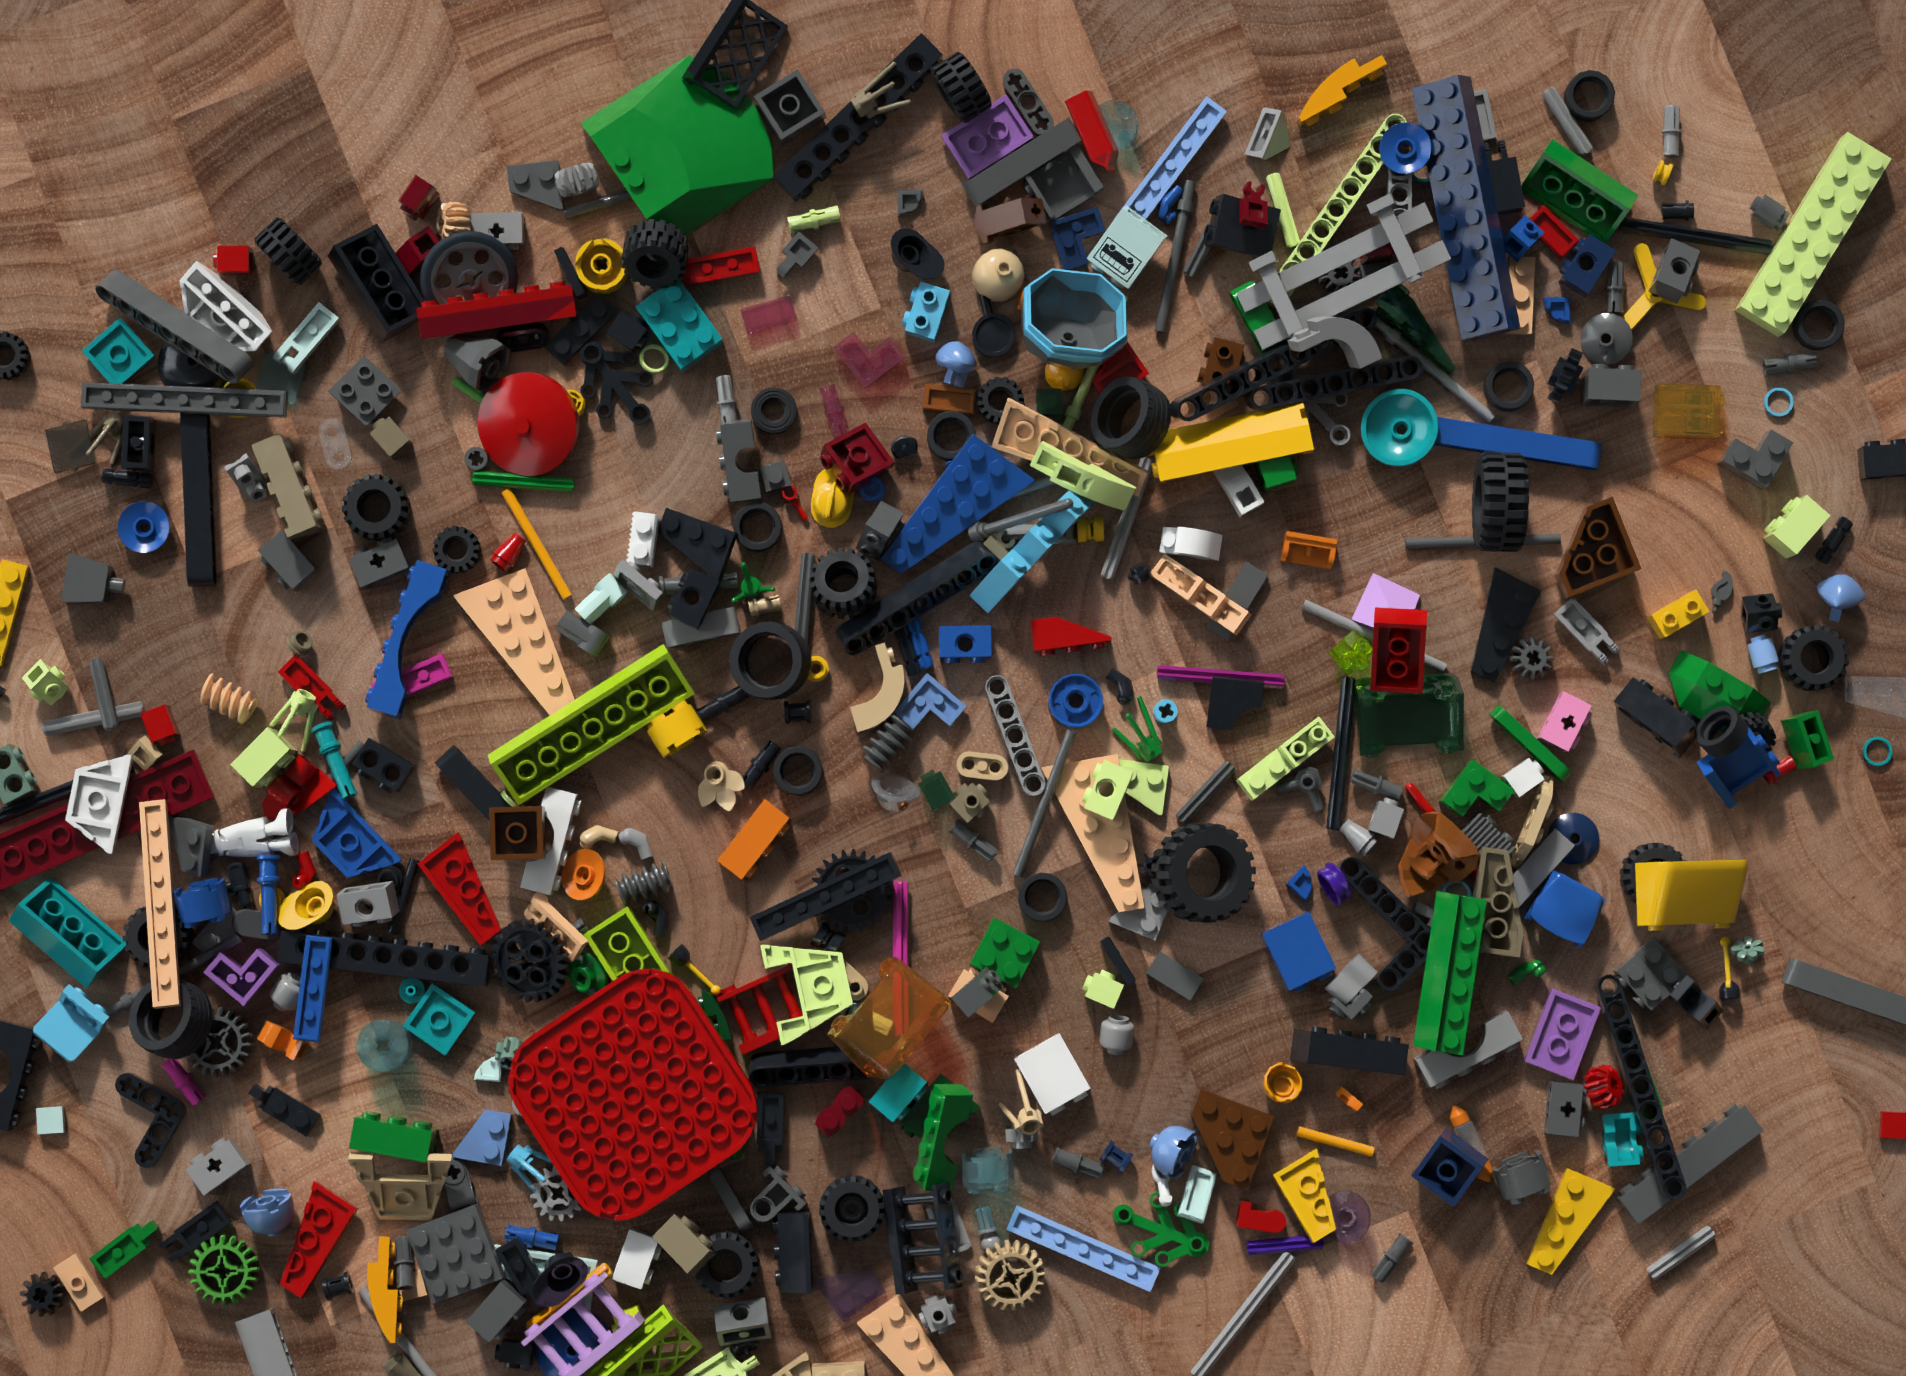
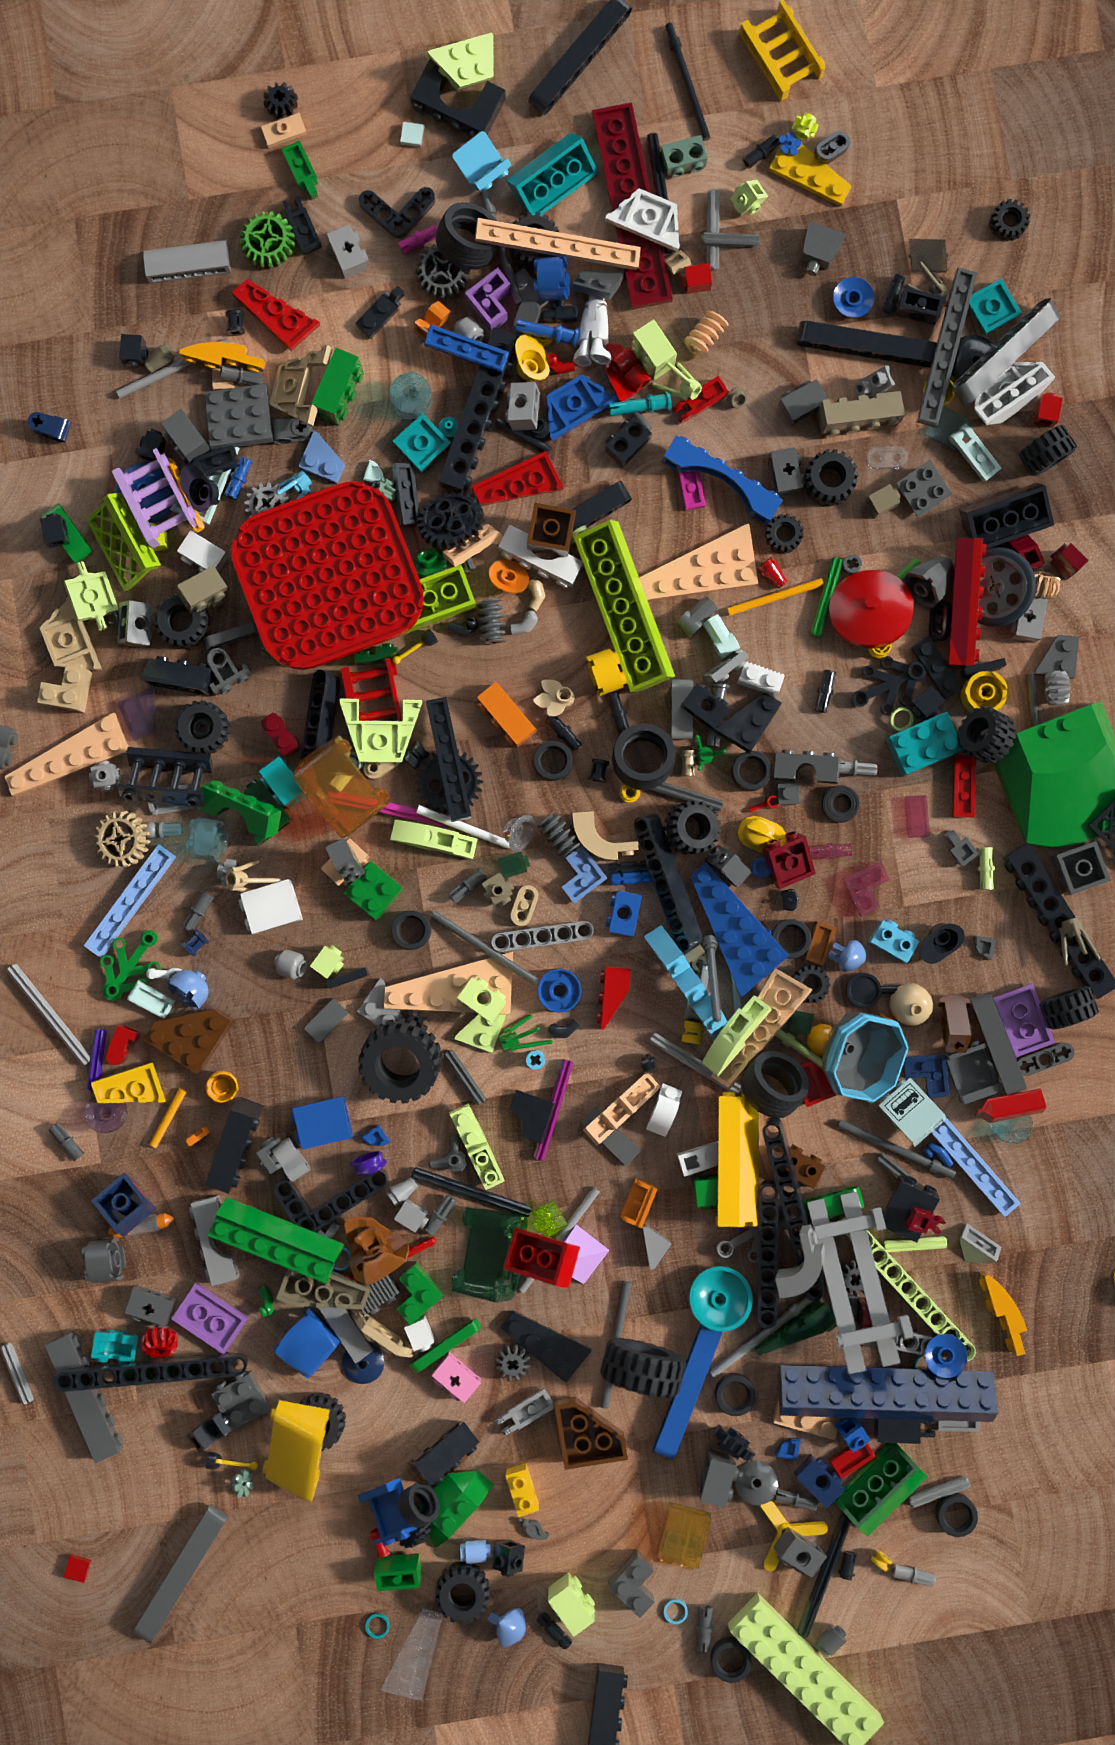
camera: 105 degrees right, 0 degrees up
medium blue cylinder [240,1188,295,1237] -> none
black hinge [757,1092,784,1165] -> none
yellow wing [1526,1168,1616,1275] -> none
none -> yellowish green slope [390,820,477,860]
none -> black plate [391,463,420,526]
none -> white axle [416,805,512,849]
none -> light grey slope [642,1224,671,1270]
none -> black pin [815,670,837,713]

